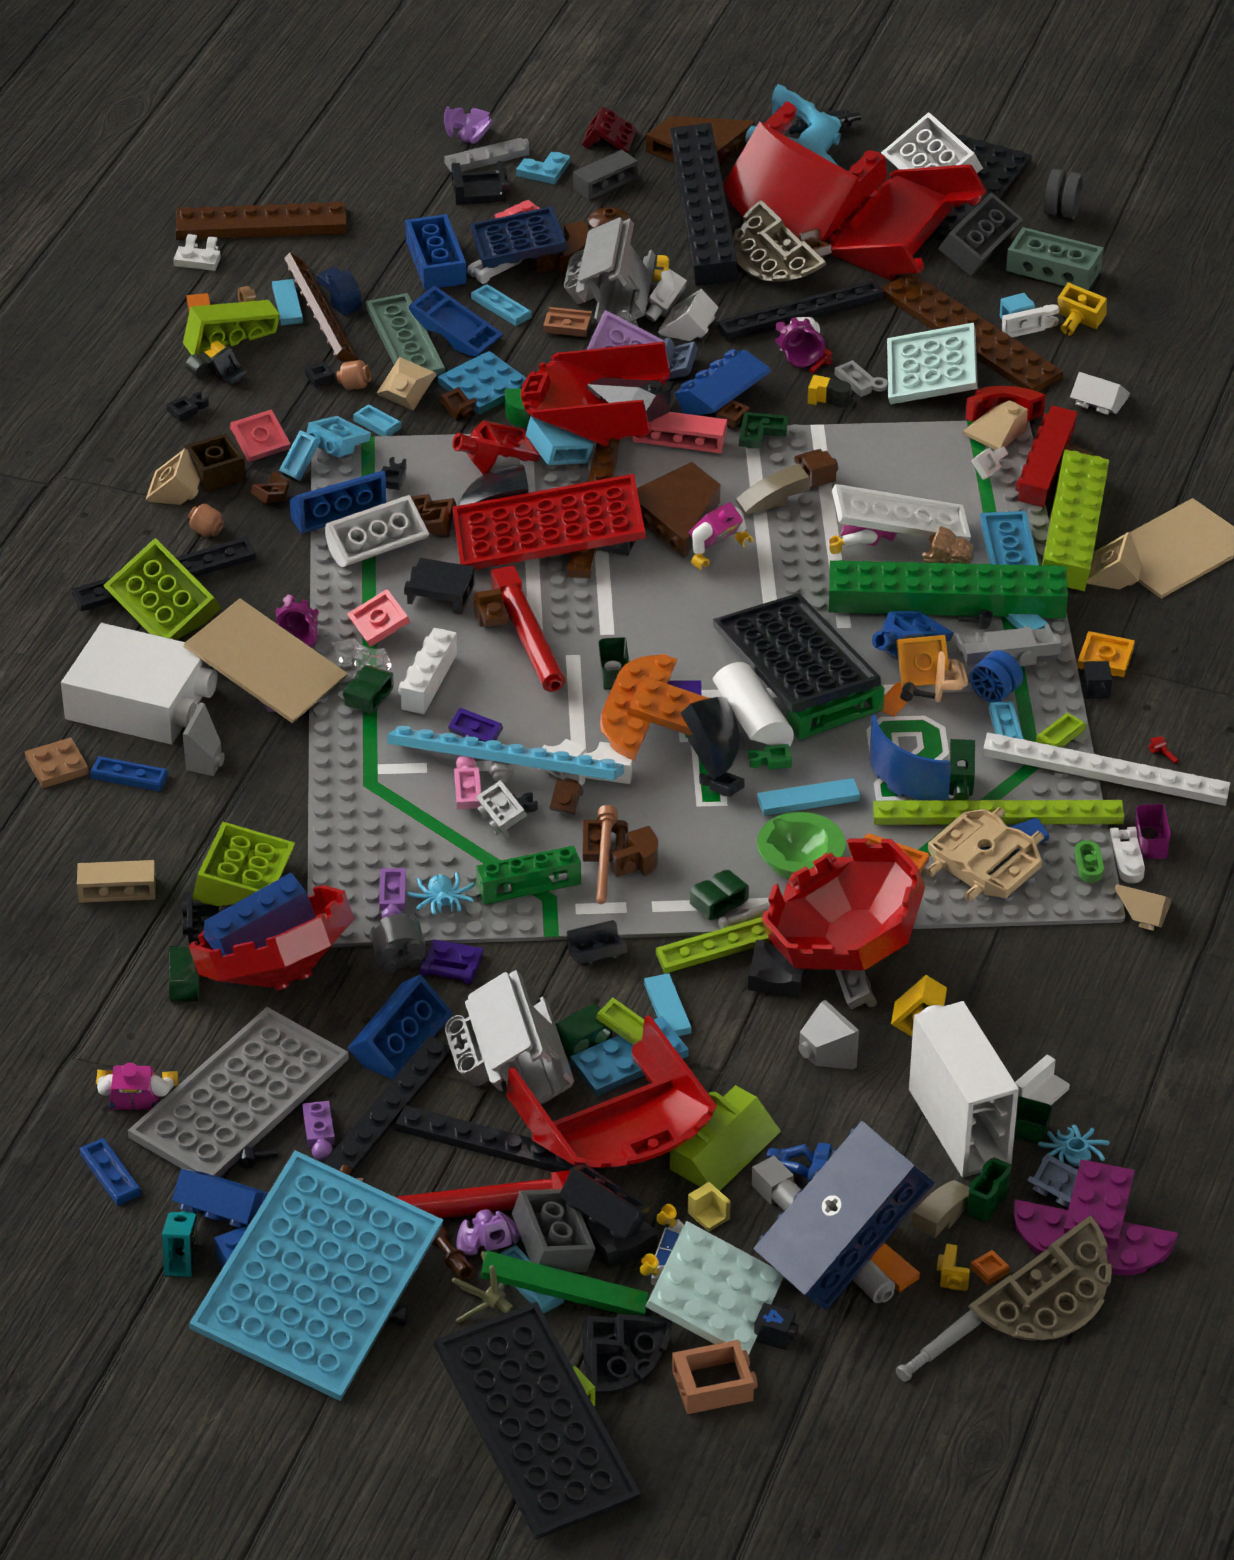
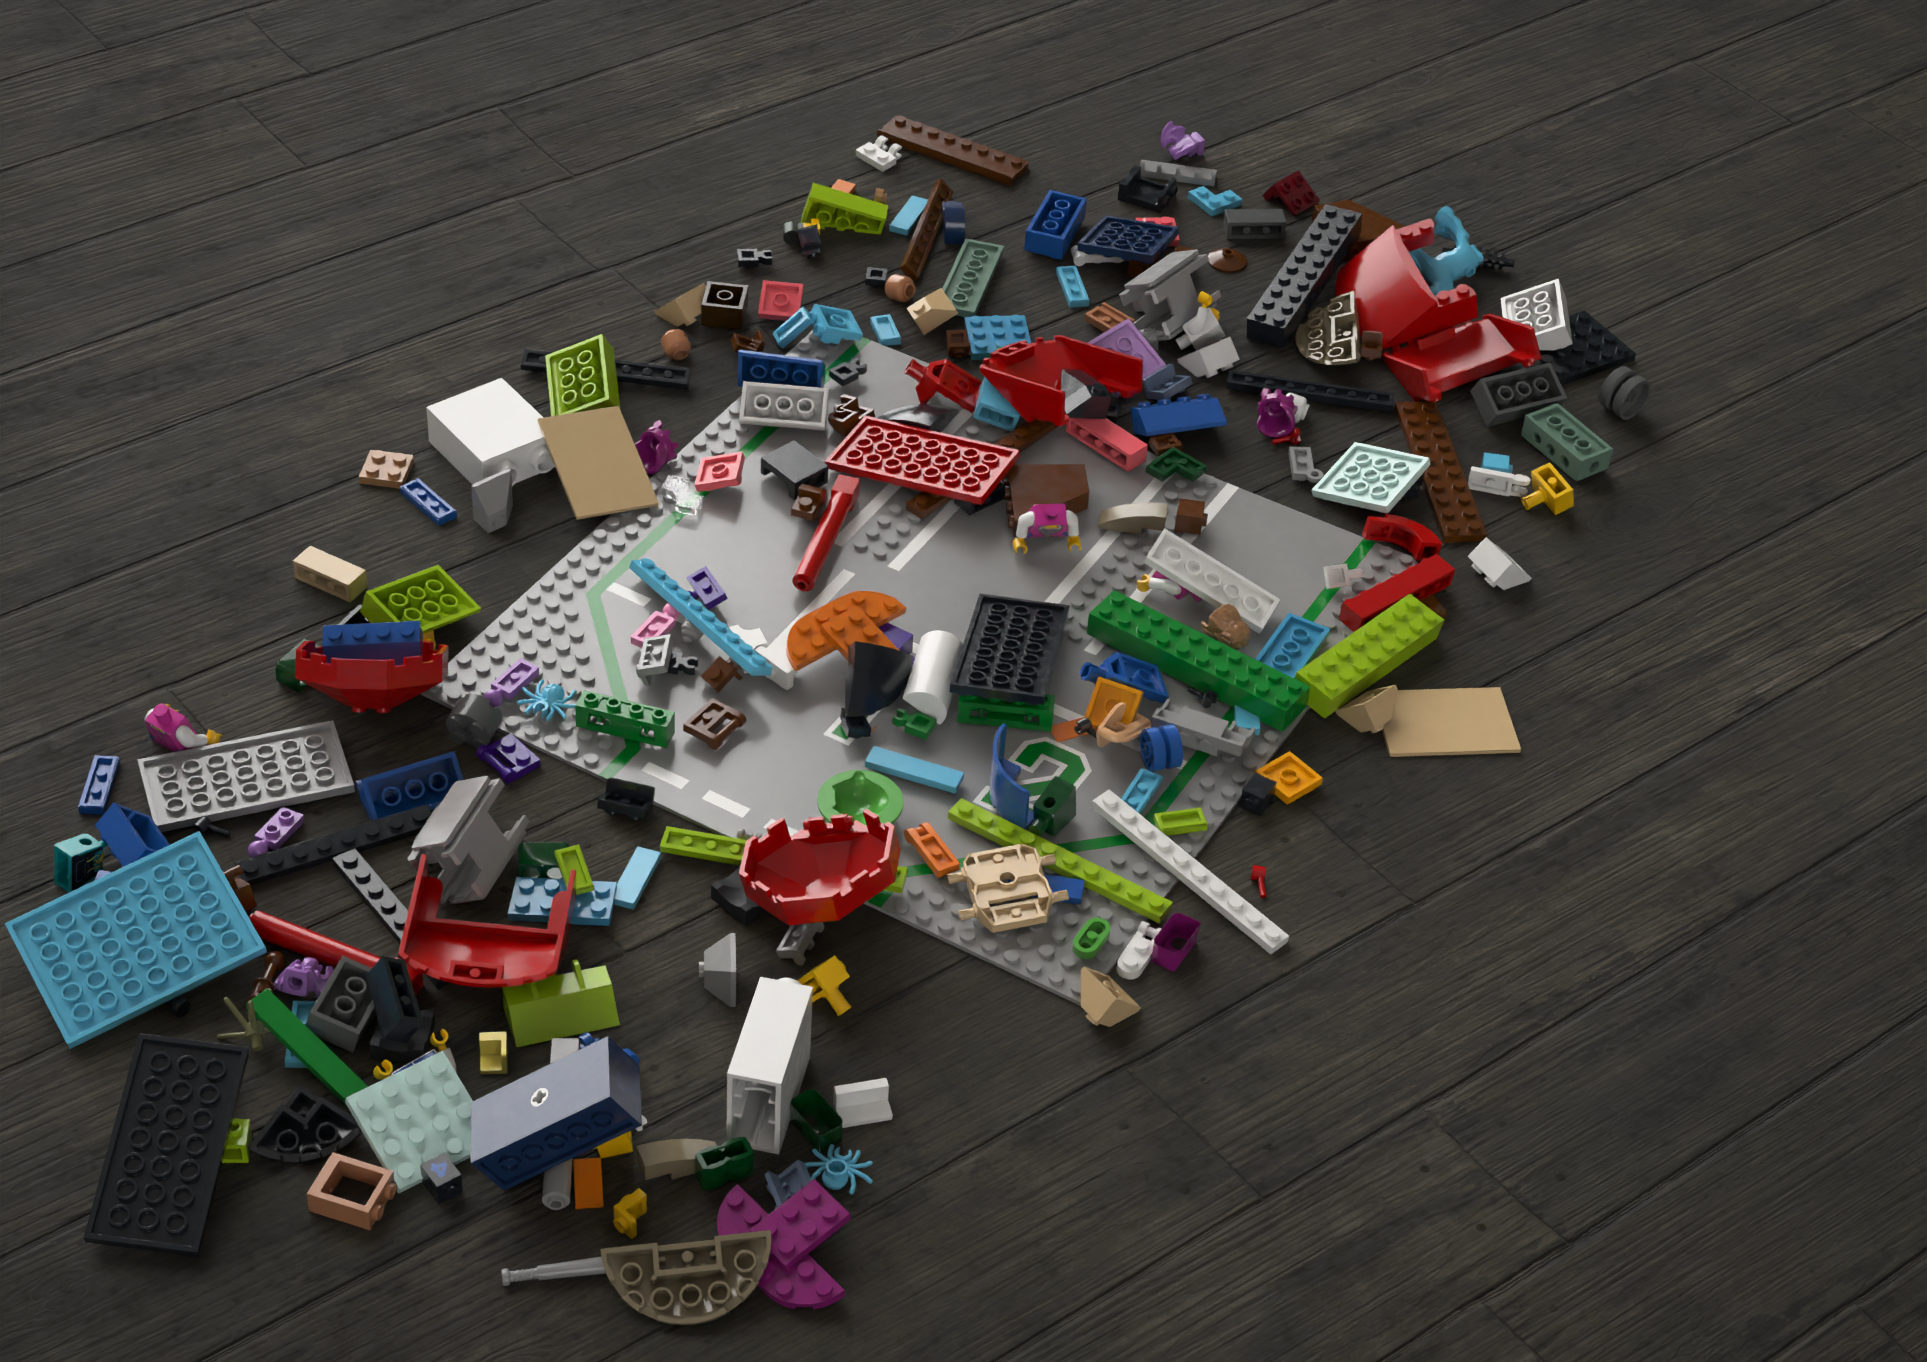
camera: 30 degrees right, 0 degrees up
dark green brick [343,665,394,714] -> none
white brick [398,628,457,714] -> none
blue slope [408,285,503,357] -> none
nougat piece [596,805,618,905] -> none
dark green piece [598,637,629,690] -> none
reddish brown brick [612,826,658,877] -> none
dark green brick [690,870,749,920] -> none
leg [808,375,851,407] -> none
tan slope [963,400,1028,450] -> none
orange tile [970,1250,1010,1285] -> none

